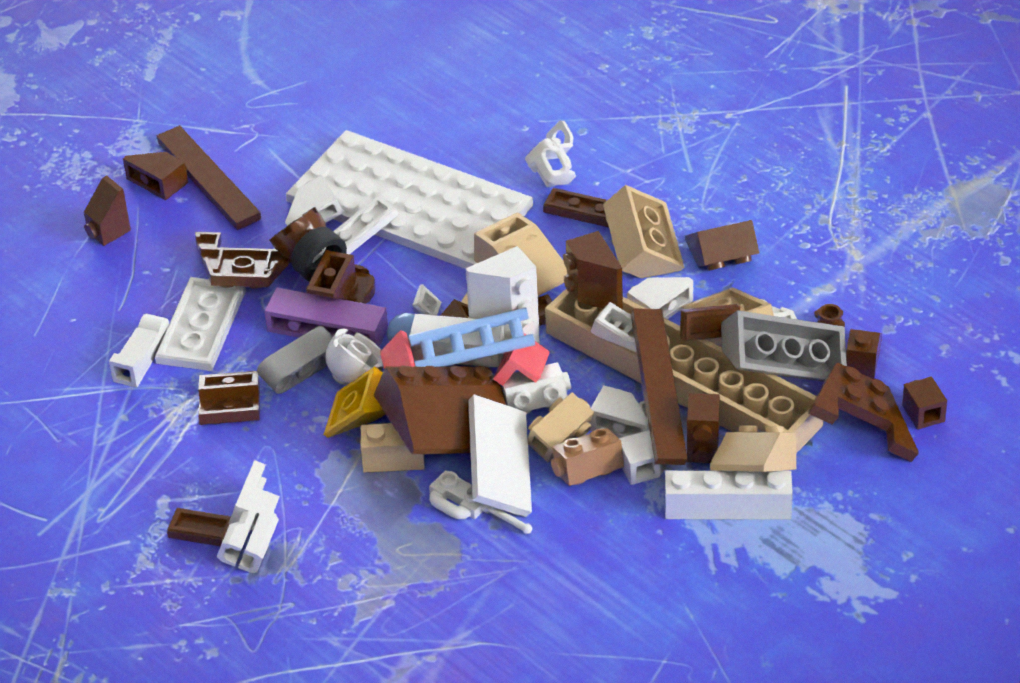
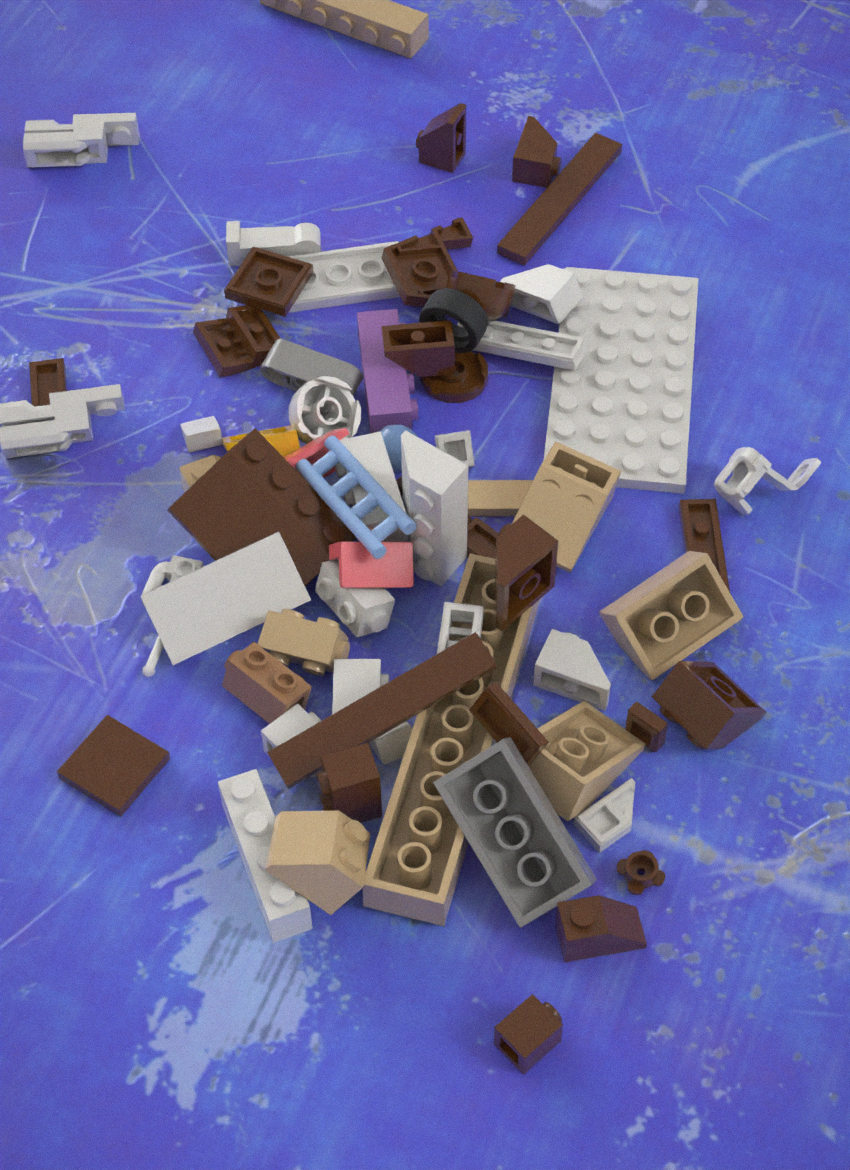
camera: 65 degrees right, 10 degrees up
reddish brown wing [808,362,919,462] -> none
none -> reddish brown tile [57,715,170,817]
none -> white slope [180,416,223,453]
none -> reddish brown tile [224,247,314,317]
none -> reddish brown tile [625,701,668,752]

